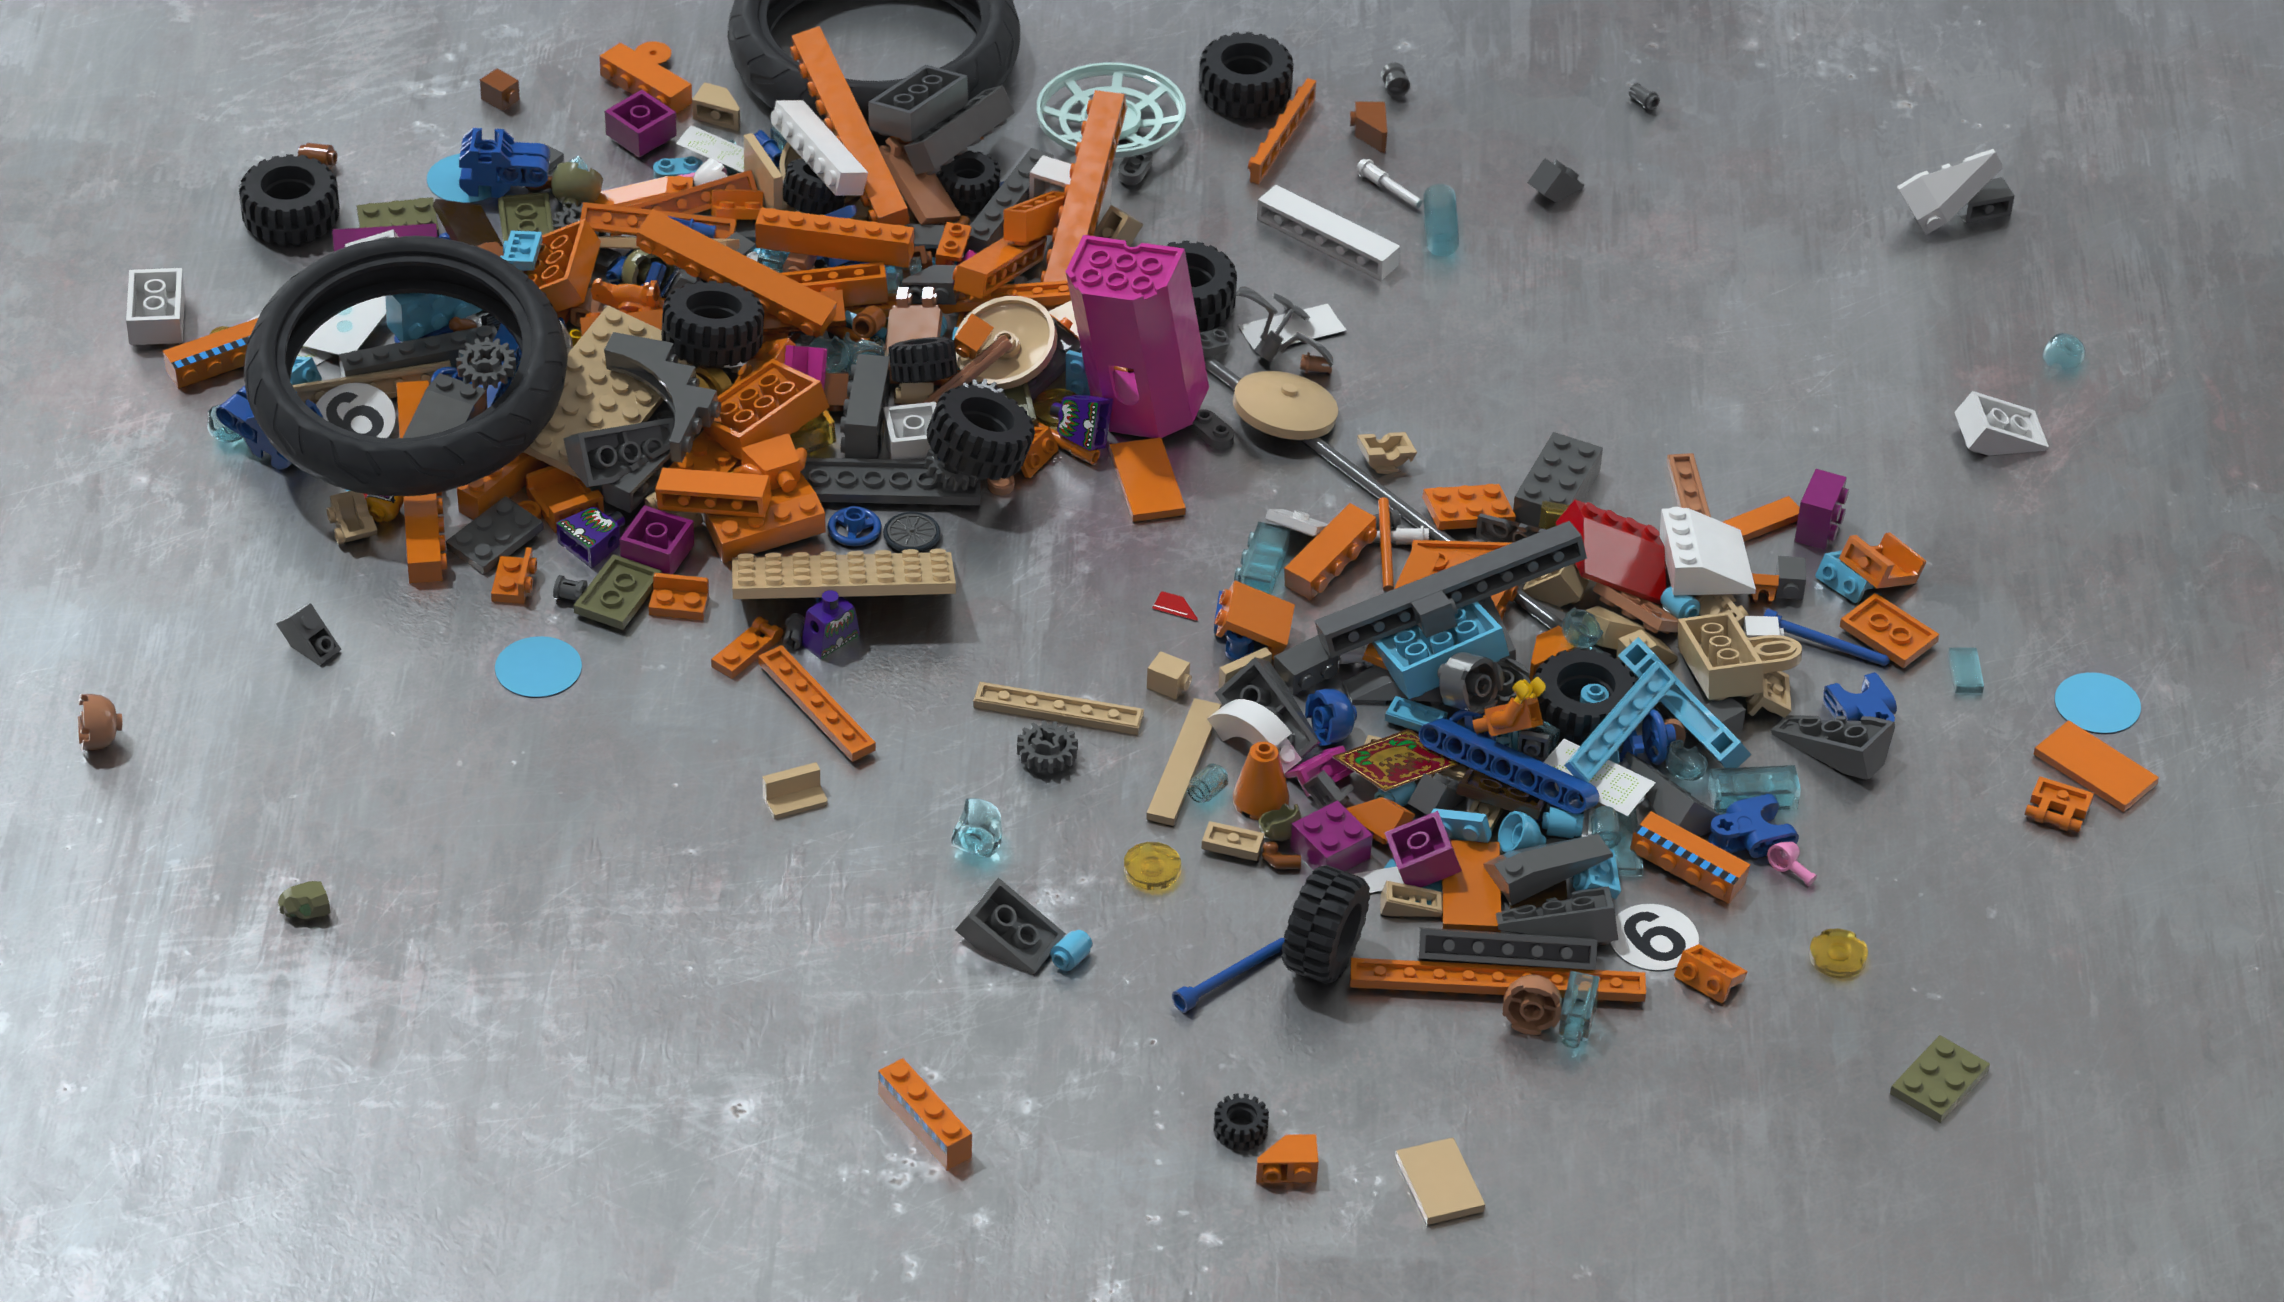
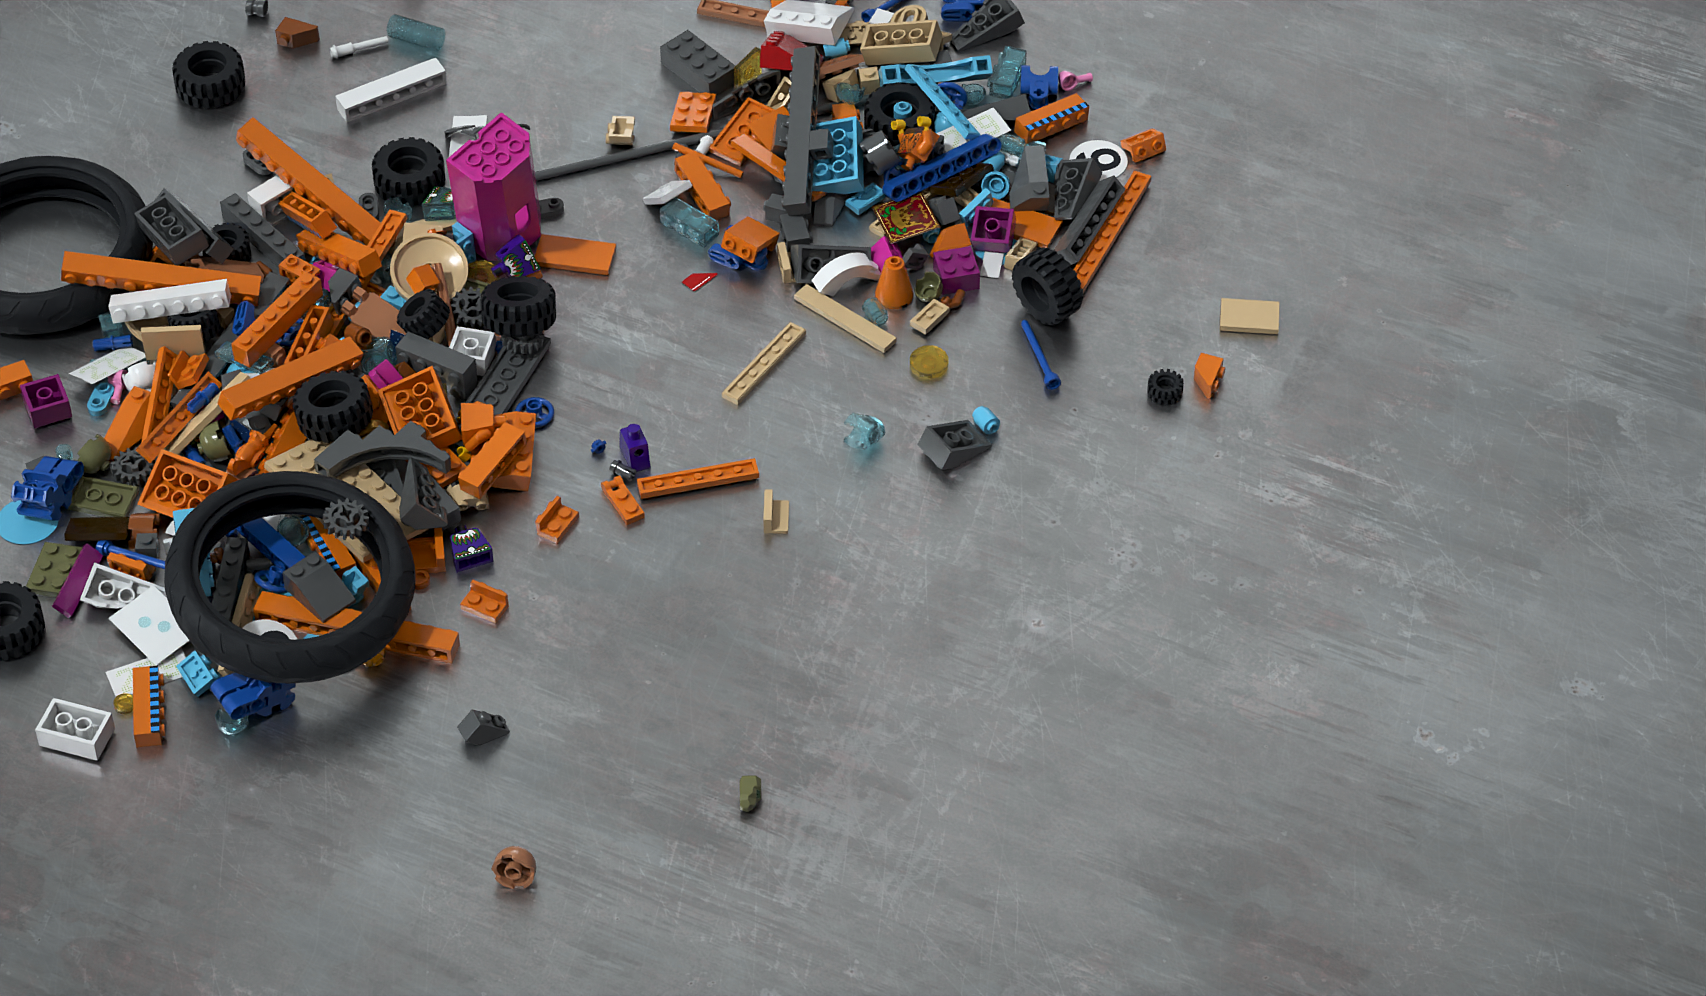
camera: 65 degrees left, 5 degrees up
tan cylinder [326,491,377,544] -> none
dark grey plate [446,496,544,575] -> none
medium azure sticker [495,636,582,697] -> none
medium azure bracket [500,231,543,271] -> none
dark grey bush [553,575,588,601] -> none
olive plate [574,554,662,630] -> none
magenta brick [620,505,694,574] -> none
tan slope [692,82,740,131] -> none
tan plate [732,549,956,599] -> none
orange brick [878,1058,972,1170] -> none
dark grey wheel [883,512,941,552] -> none
dark grey gear [1017,720,1078,773] -> none
light aqua dish [1037,62,1186,158] -> none
tan brick [1147,651,1192,699] -> none
tan dish [1233,371,1338,440] -> none
orange plate [1248,78,1316,184] -> none
blue cylinder [1305,689,1357,746] -> none
nougat cylinder [1503,975,1562,1035] -> none
clear light blue torso [1559,971,1600,1048] -> none
clear yellow tile [1809,928,1868,978] -> none
olive plate [1890,1035,1990,1123] -> none

